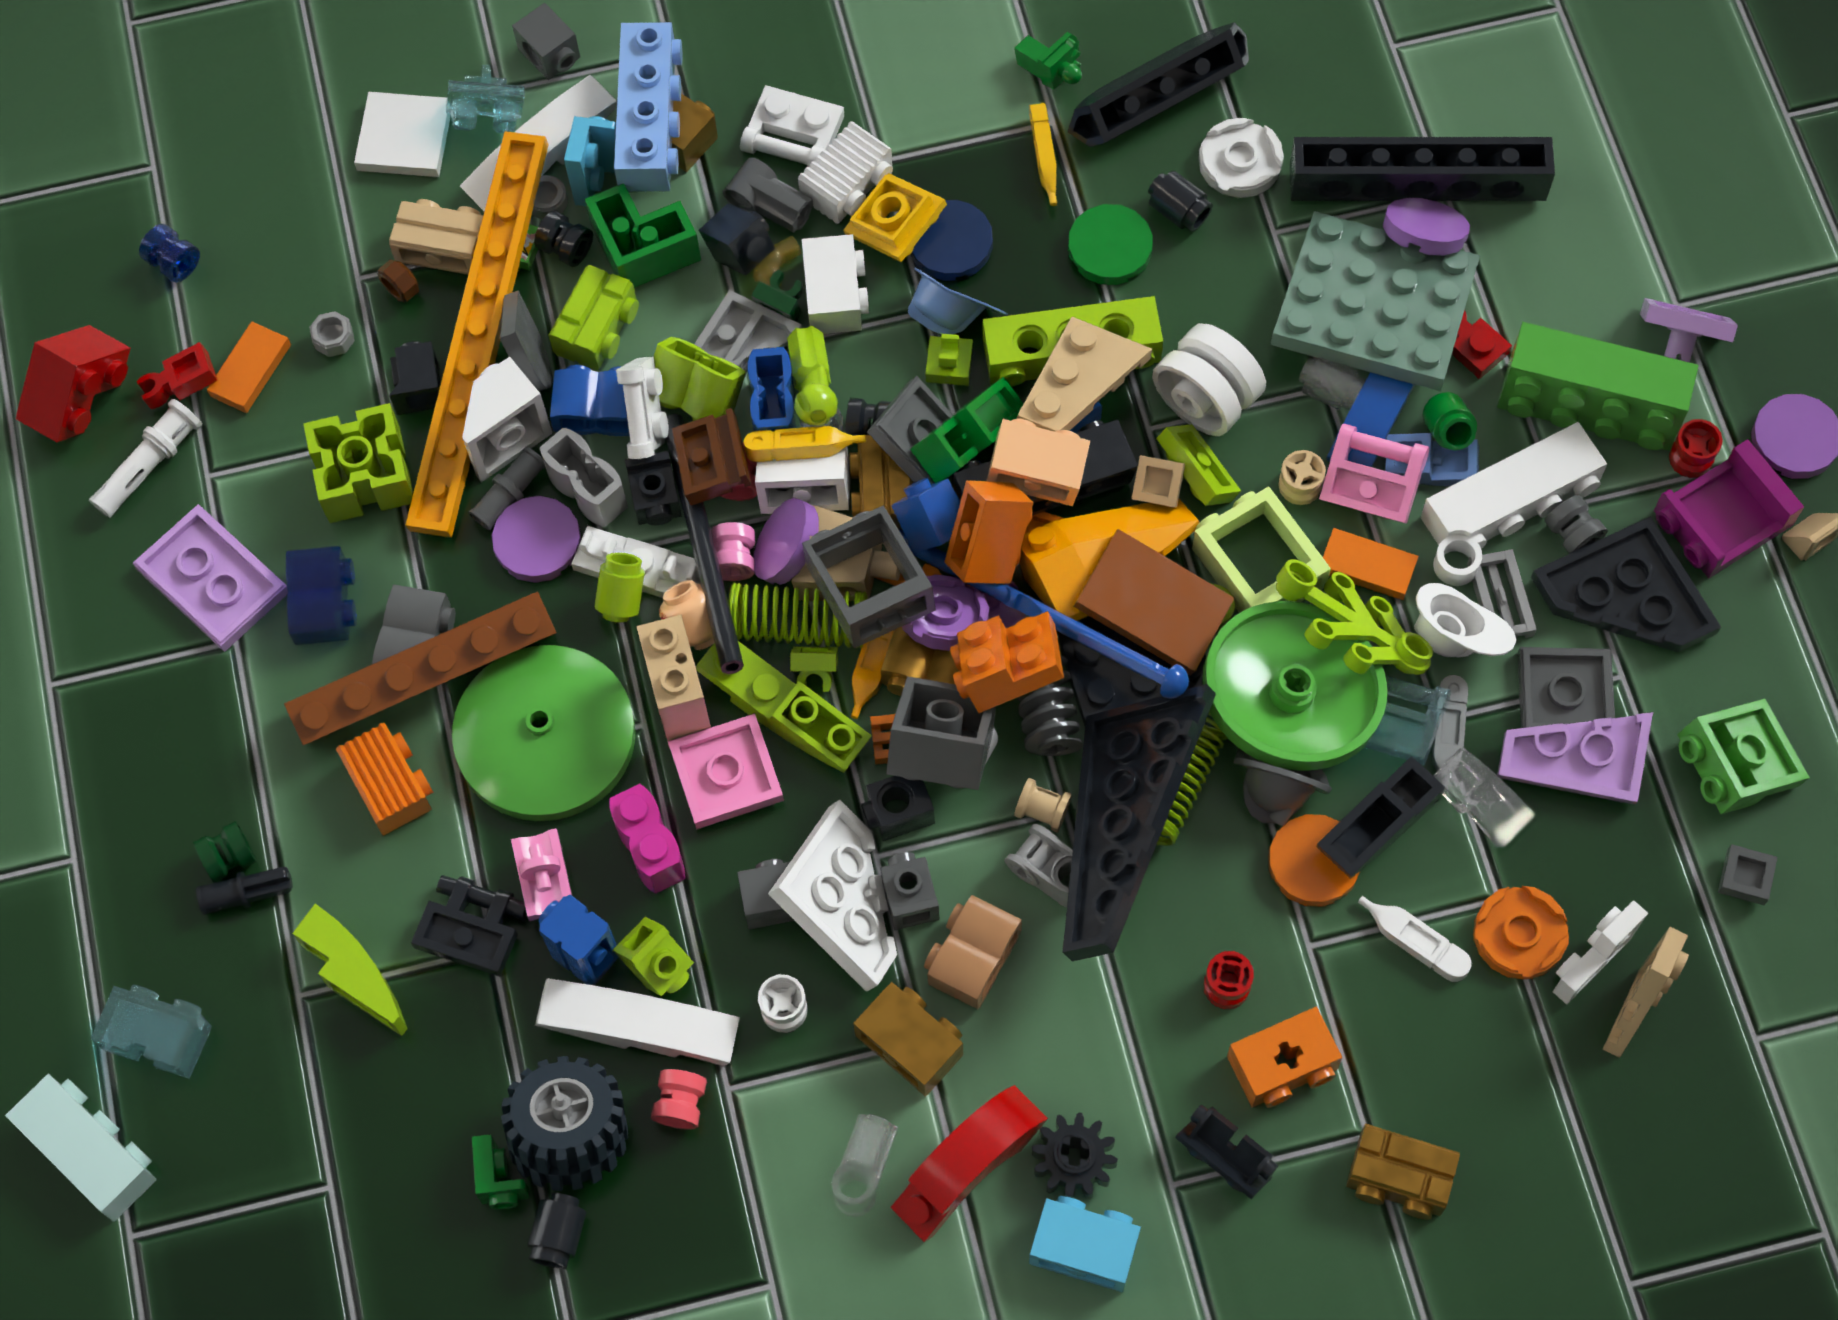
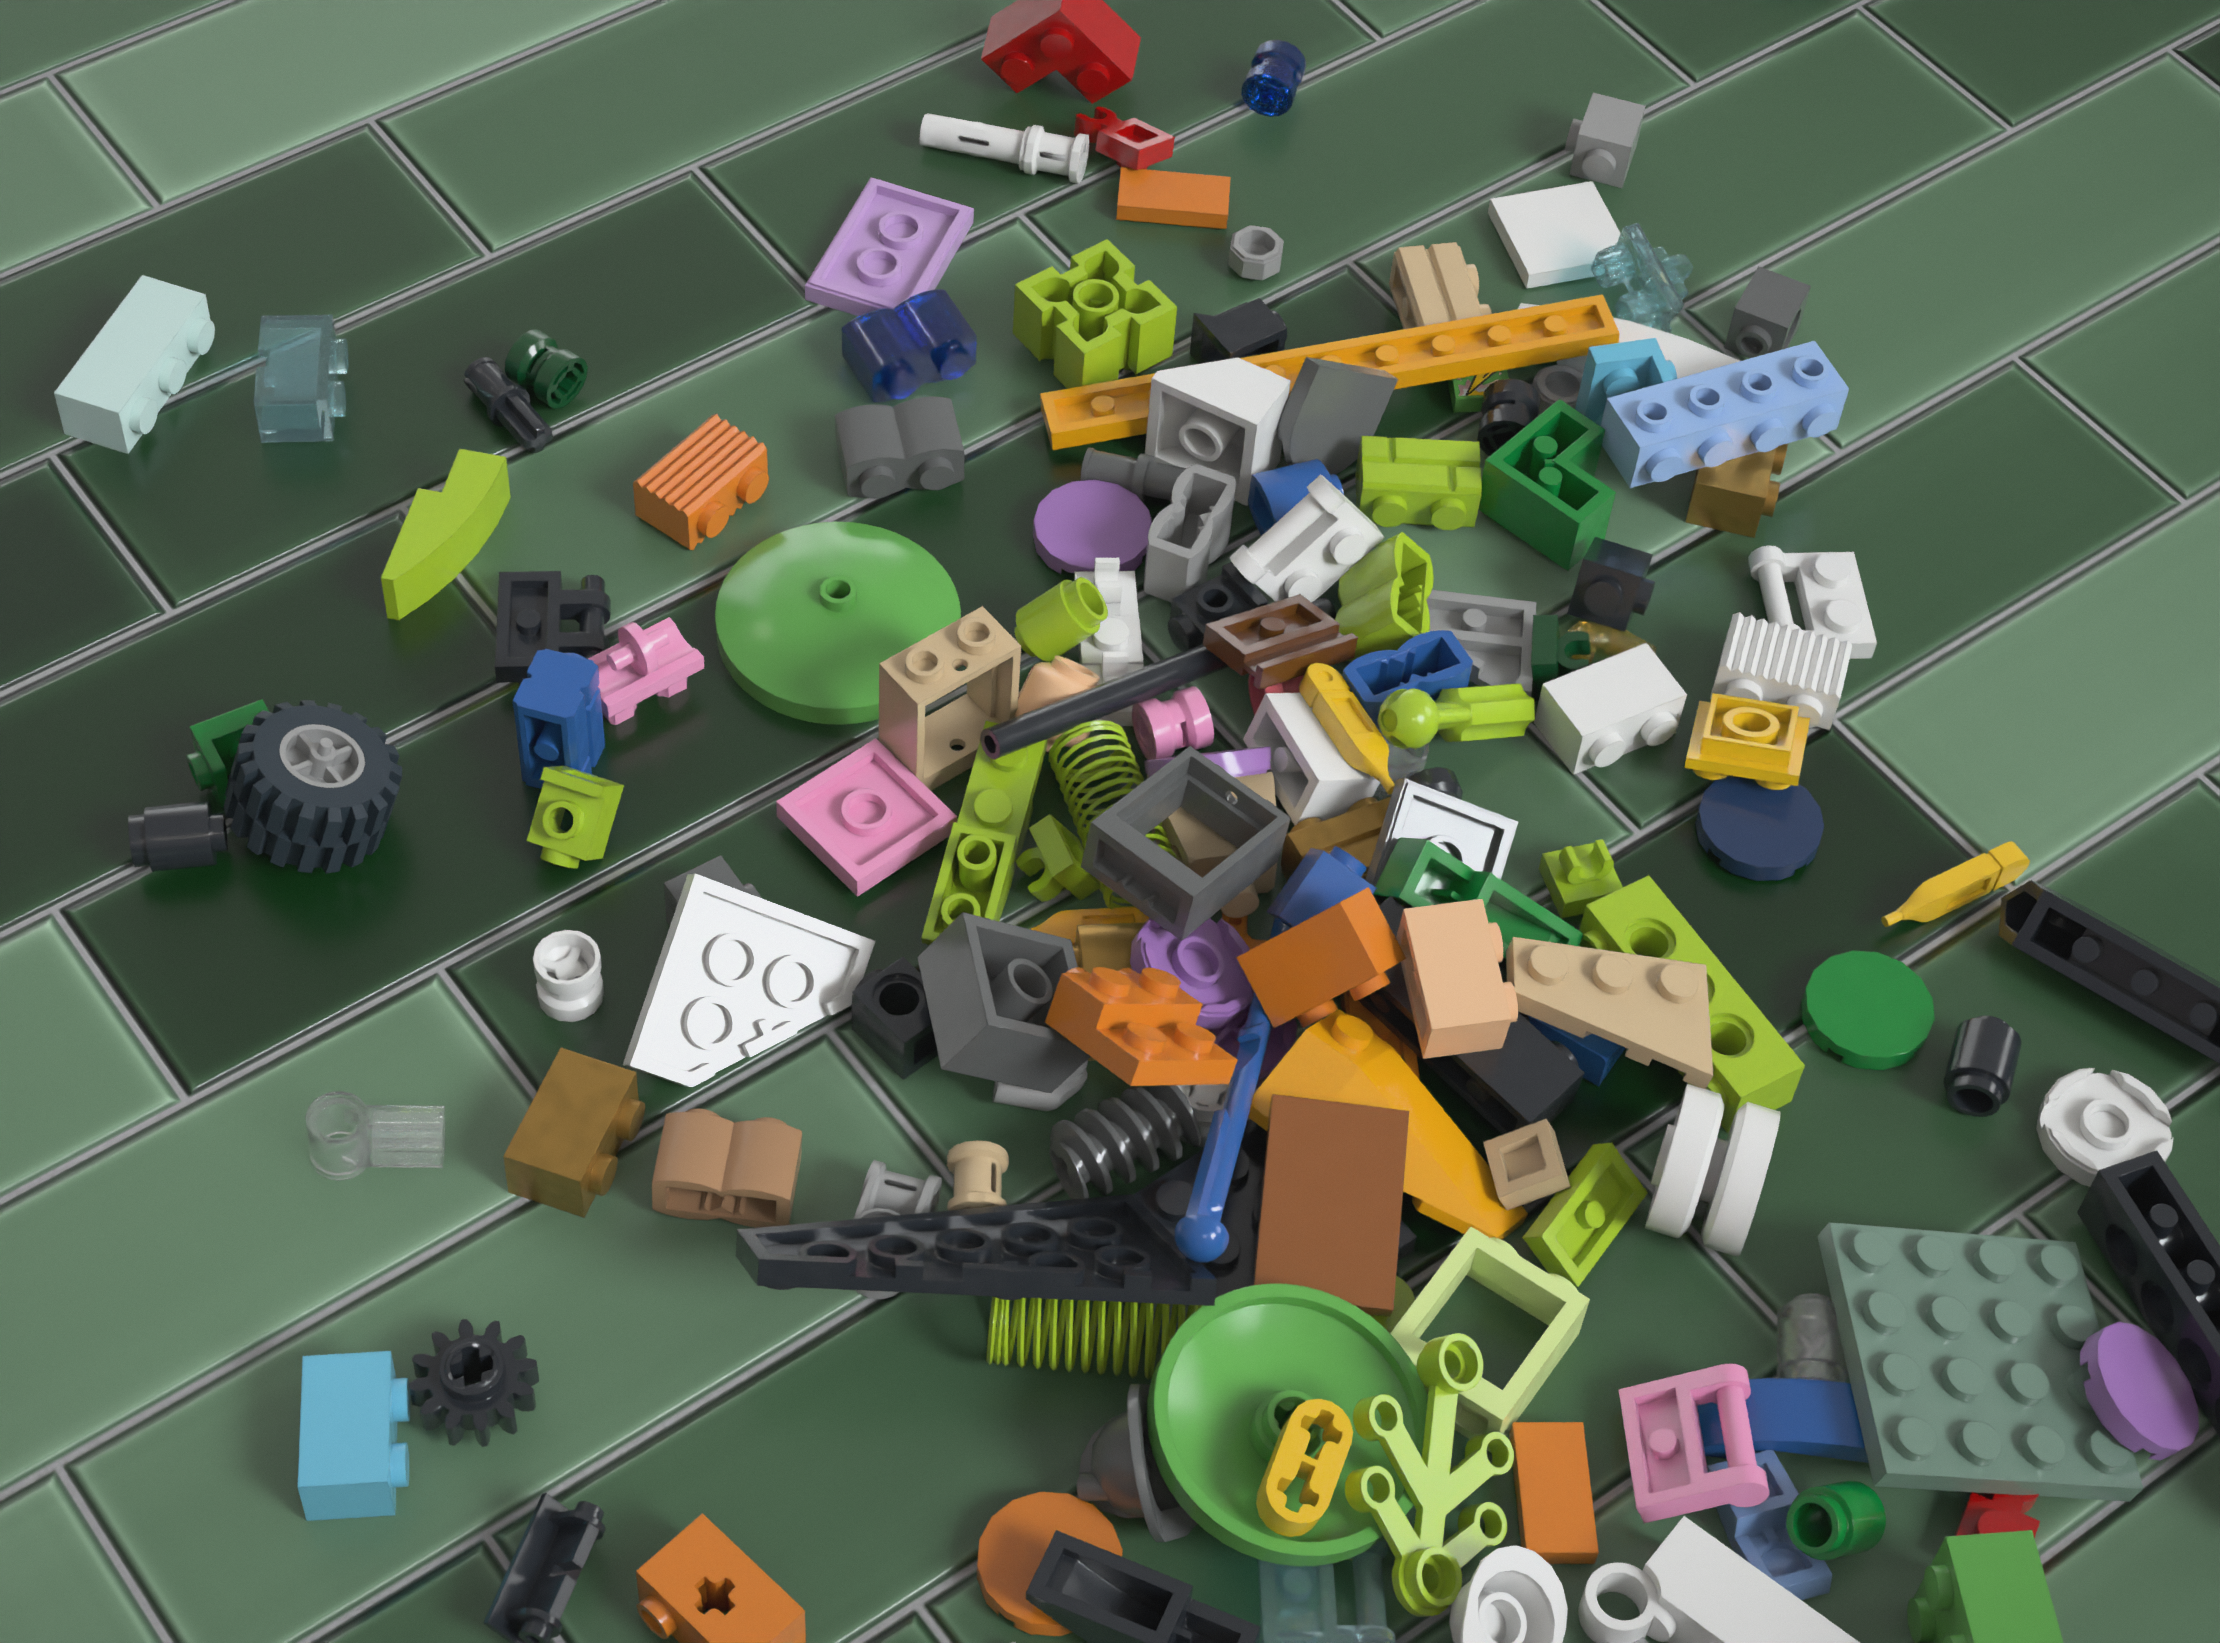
camera: 60 degrees right, 15 degrees down
dark orange arch [284,591,557,745] -> none
reddish brown tile [377,260,419,302] -> none
white slope [535,978,740,1066] -> none
dark pink brick [610,784,685,894] -> none
coral wheel [651,1069,707,1129] -> none
dark grey piece [723,158,813,233] -> none
dark grey brick [880,852,940,931] -> none
red arch [890,1085,1048,1242] -> none
medium blue piece [908,267,1008,335] -> none
green piece [1014,32,1082,90] -> none
red wheel [1204,951,1254,1009] -> none
tan wheel [1278,450,1326,505] -> none
none -> yellow beam [1256,1399,1353,1537]
none -> light grey brick [1565,93,1646,188]

